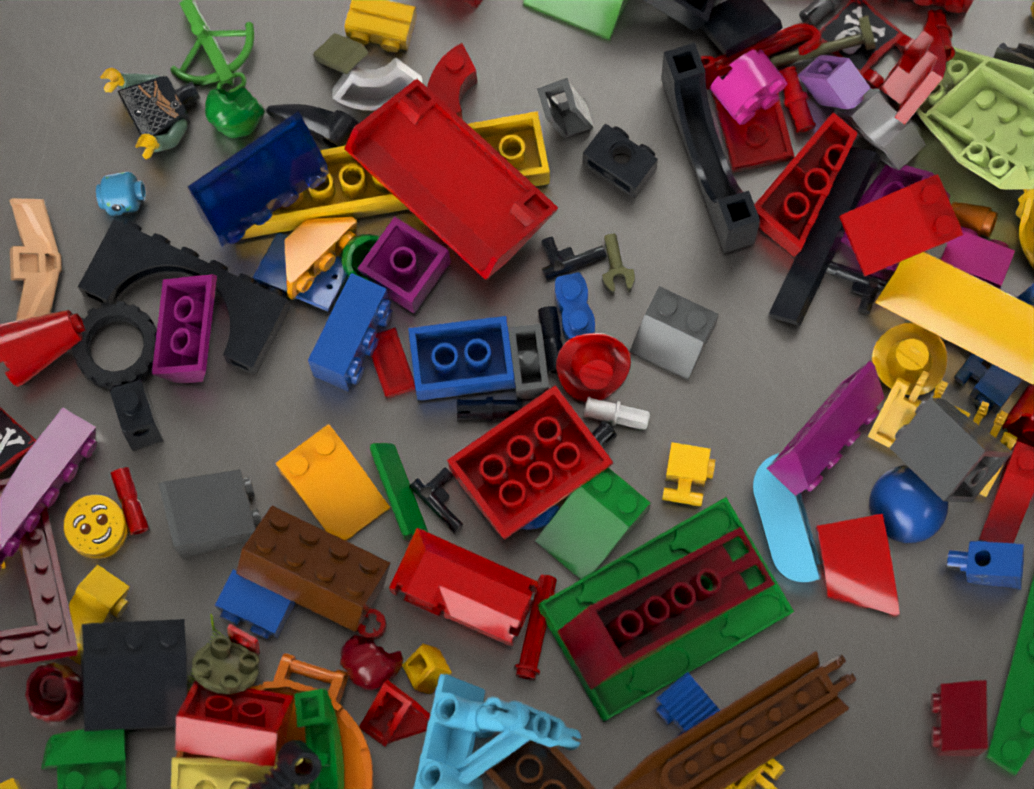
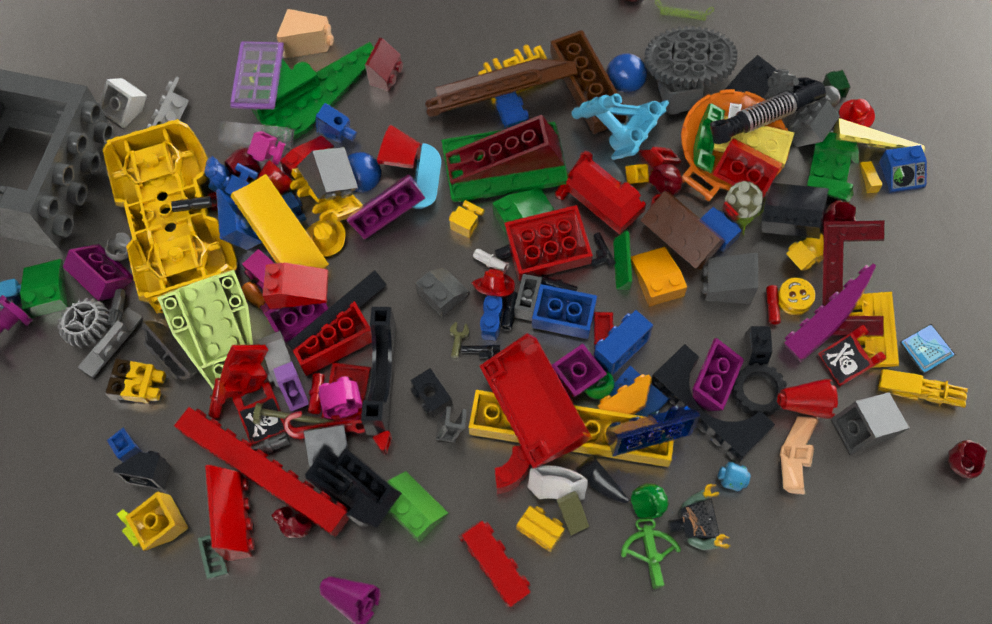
camera: 160 degrees left, 10 degrees down
black hose [826,261,889,314] -> none
none -> red slope [372,430,392,456]

